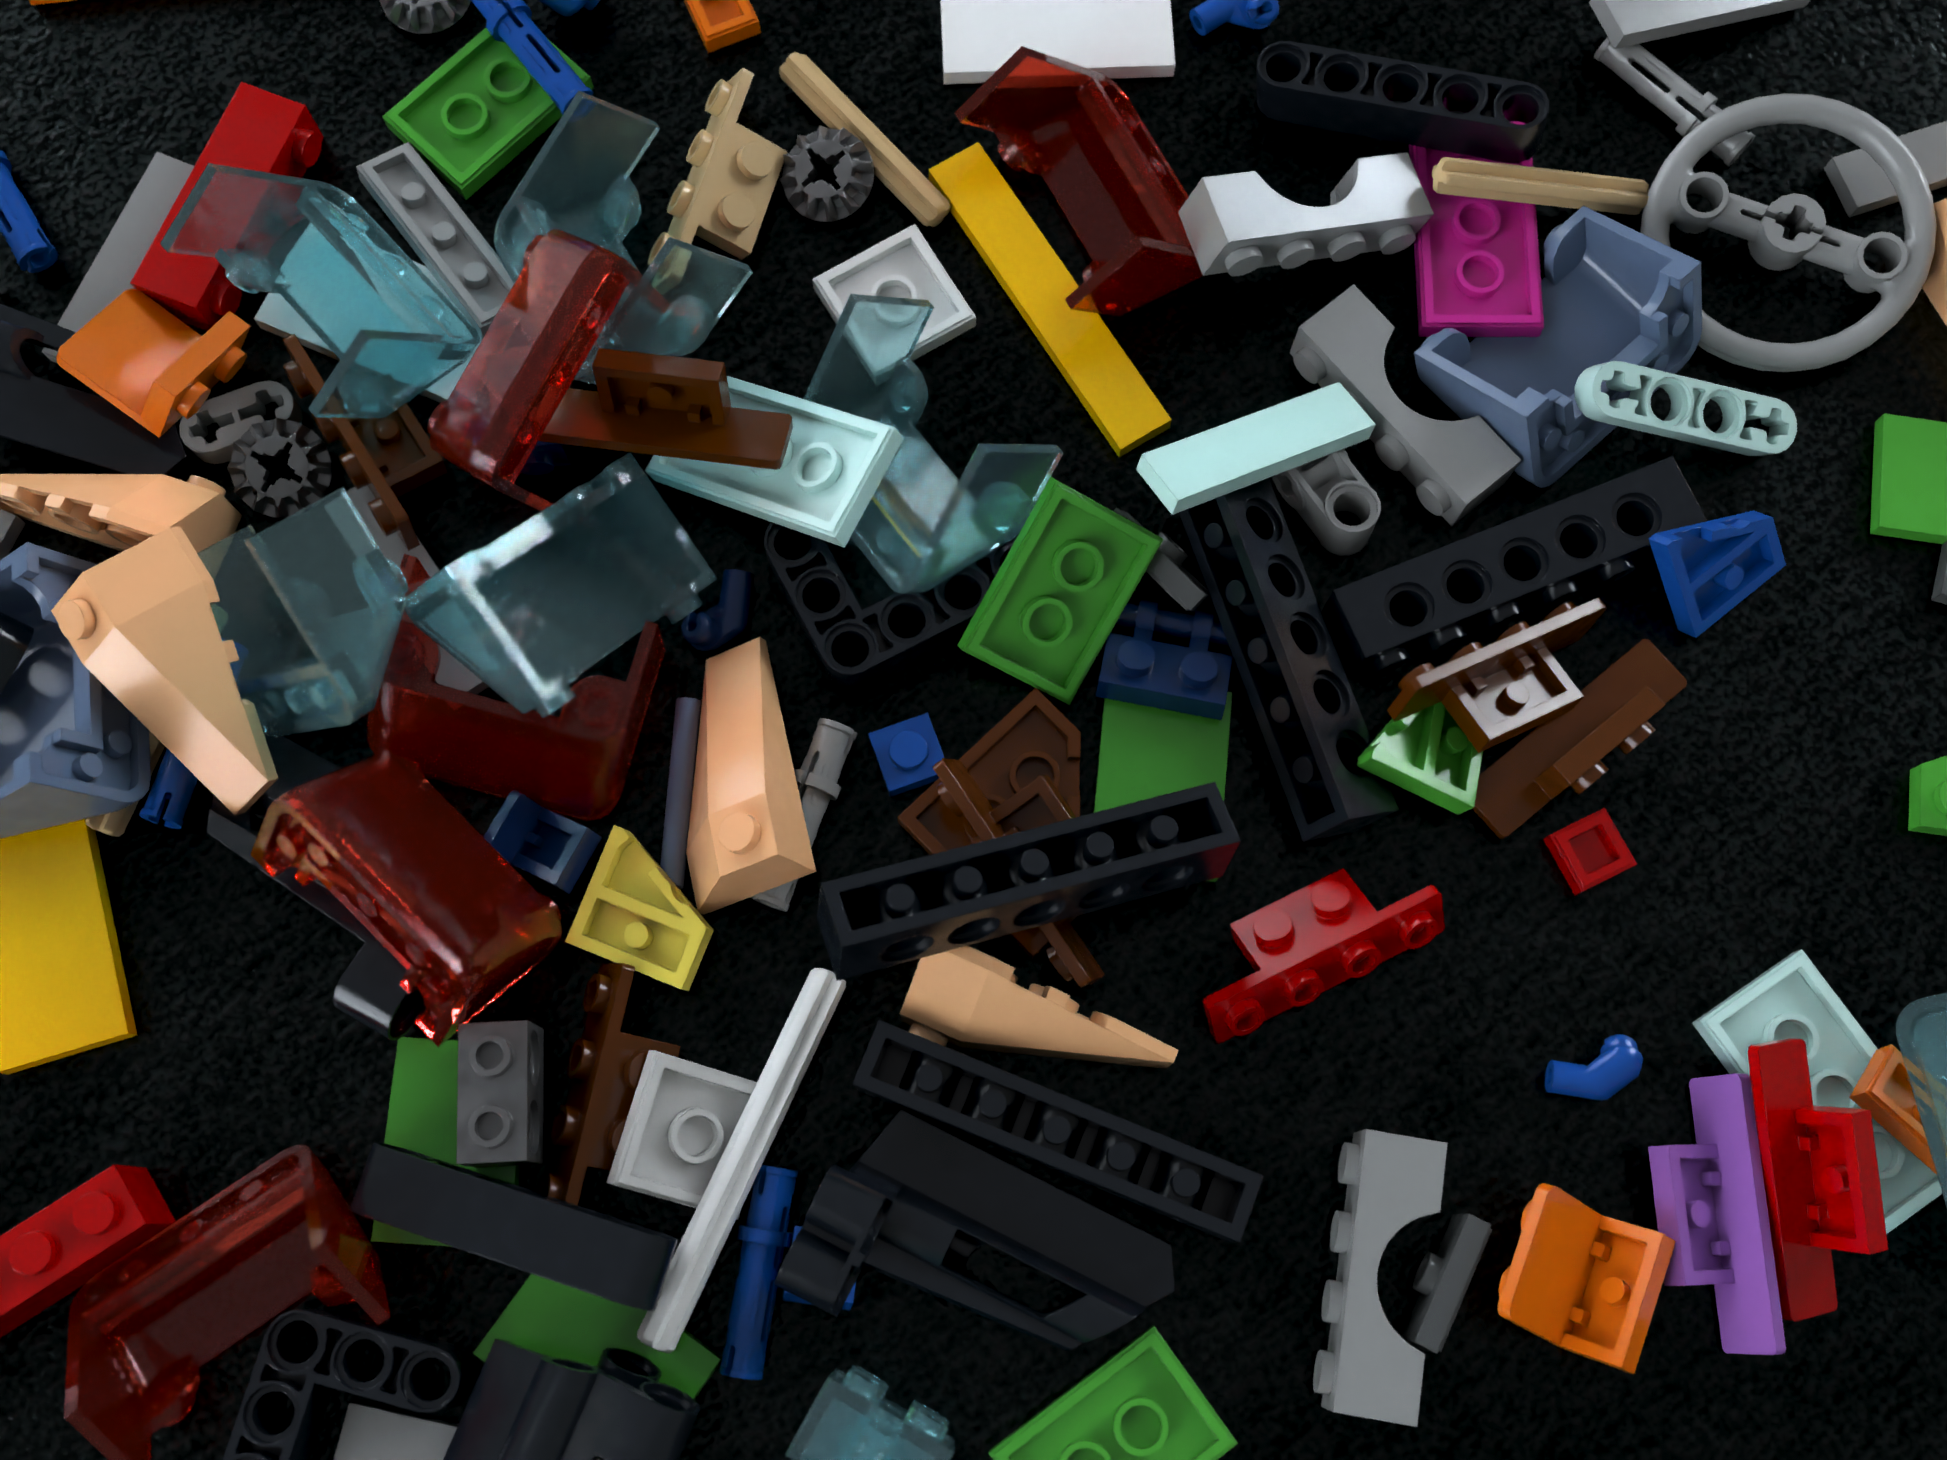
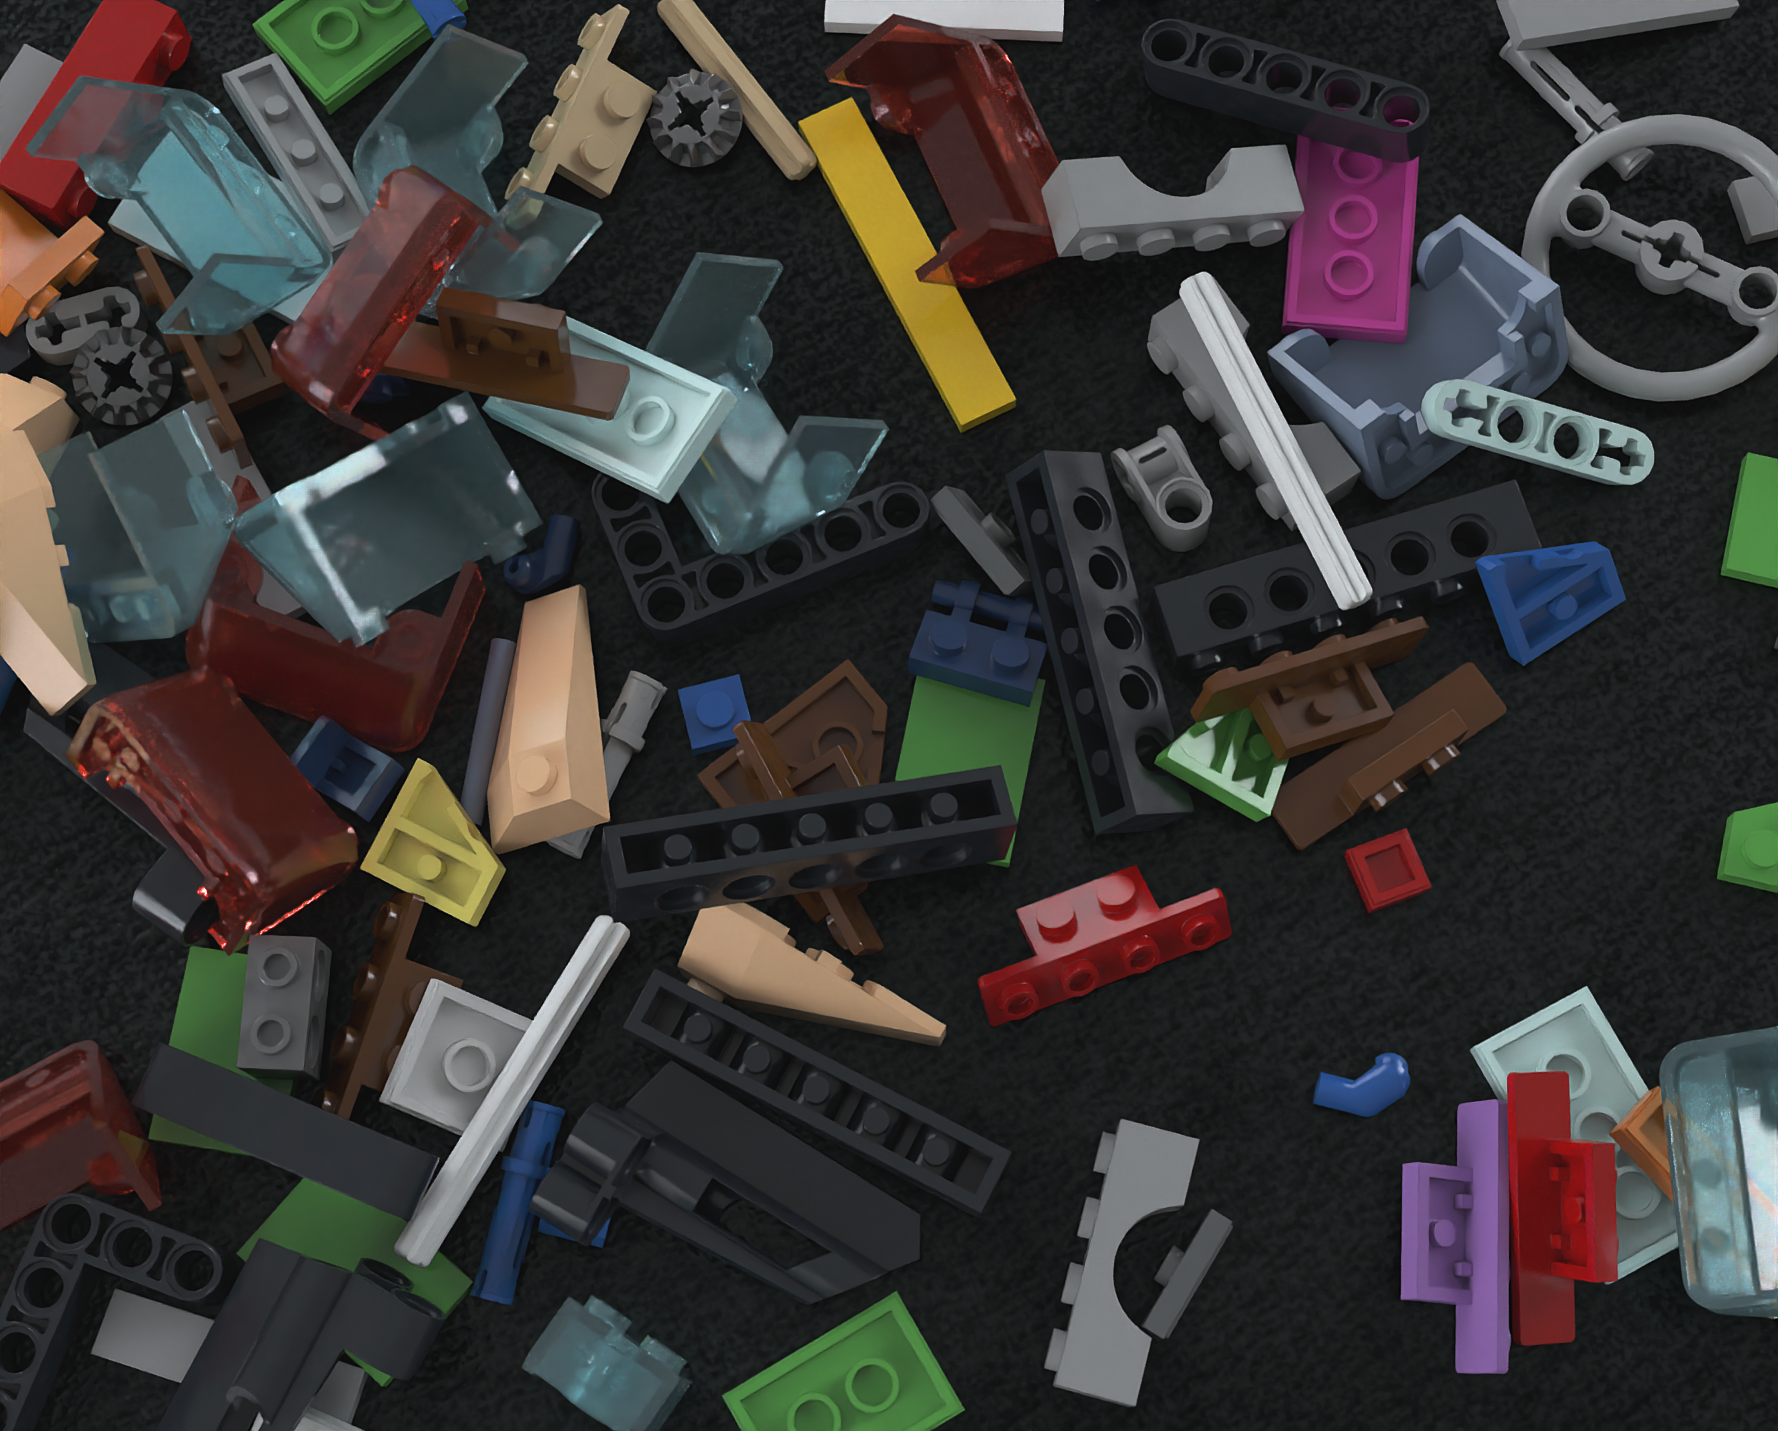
camera: 10 degrees right, 0 degrees up
white tile [812,224,976,382] -> none
bright green tile [957,477,1164,705] -> none
light aqua tile [1136,382,1376,515] -> none
tan axle [1431,157,1649,215] -> none
orange bracket [1498,1183,1676,1374] -> none
none -> white axle [1179,272,1373,610]

